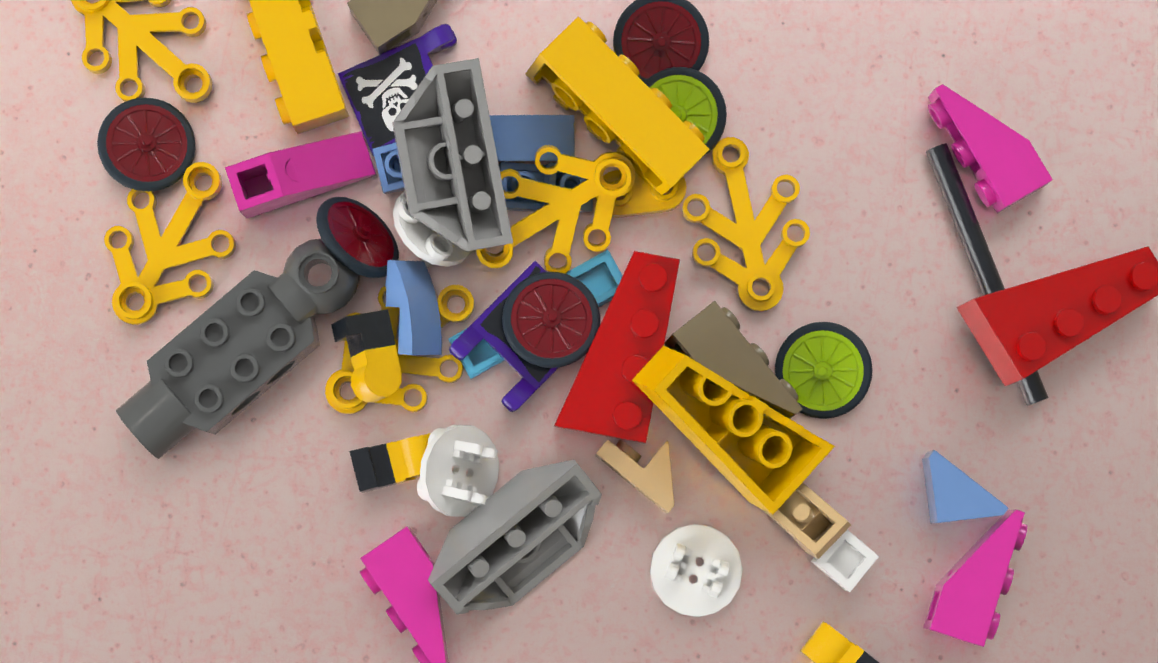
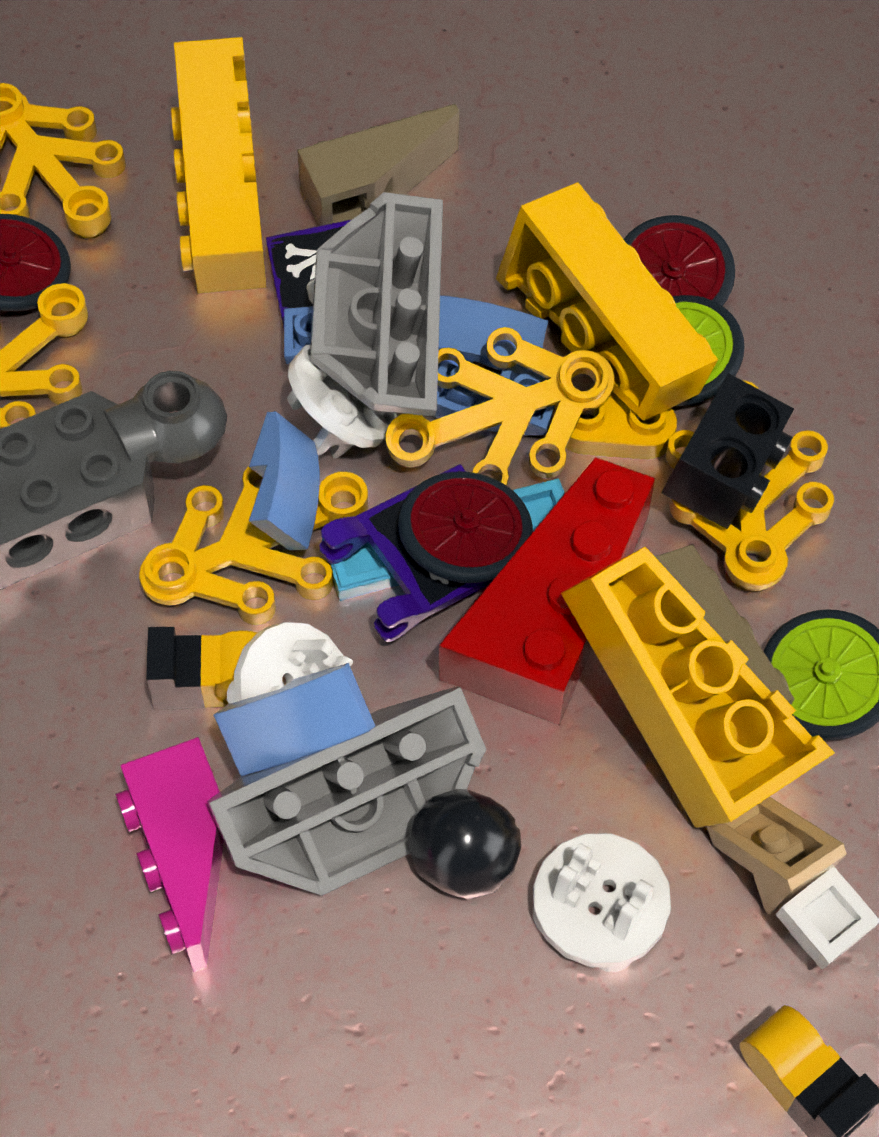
camera: 15 degrees right, 25 degrees down
dark pink slope [225,131,376,219] -> none
dark red wheel [316,197,399,278] -> none
leg [331,309,402,402] -> none
tan slope [595,439,675,514] -> none
none -> medium blue slope [213,663,375,776]
none -> black hair [408,789,522,899]
none -> black brick [661,373,794,529]

